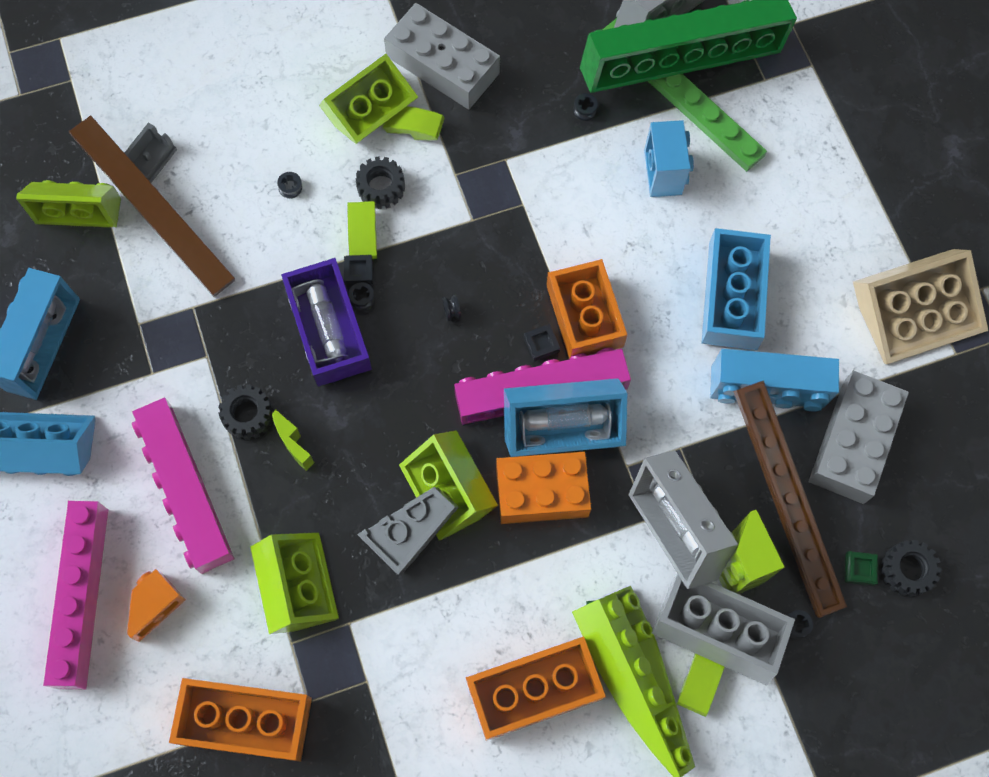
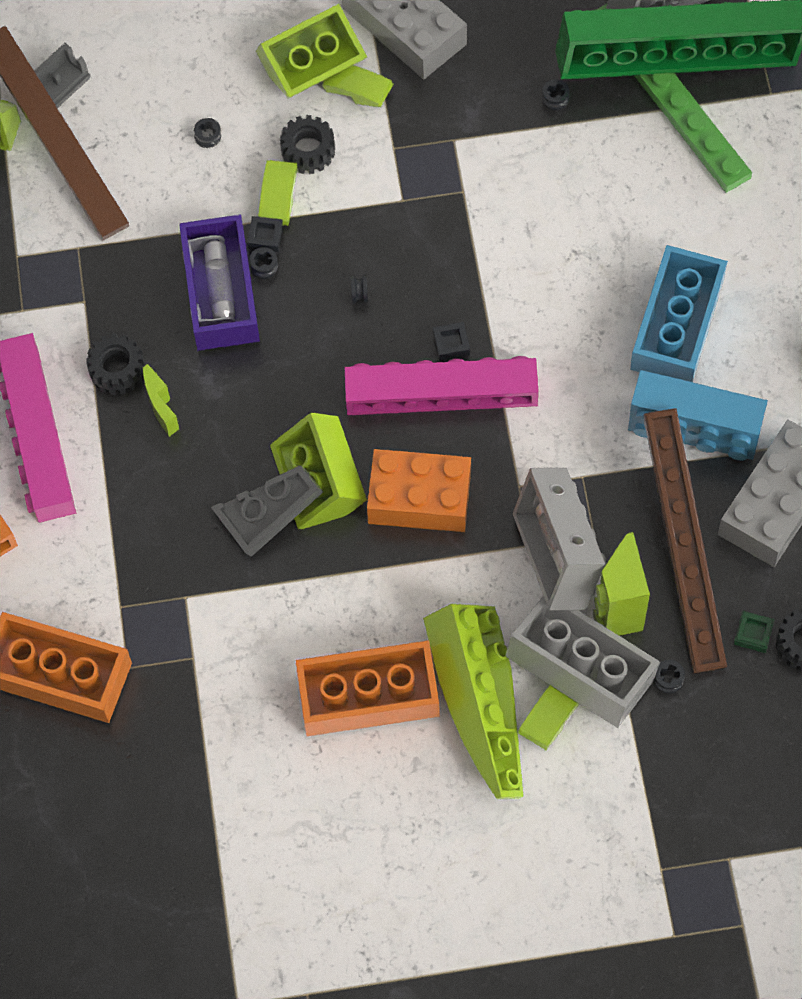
camera: 15 degrees right, 5 degrees down
lime slope [250,533,339,634] -> none
dark azure piece [504,378,628,457] -> none
orange brick [547,259,627,359] -> none
dark azure brick [644,120,694,197] -> none

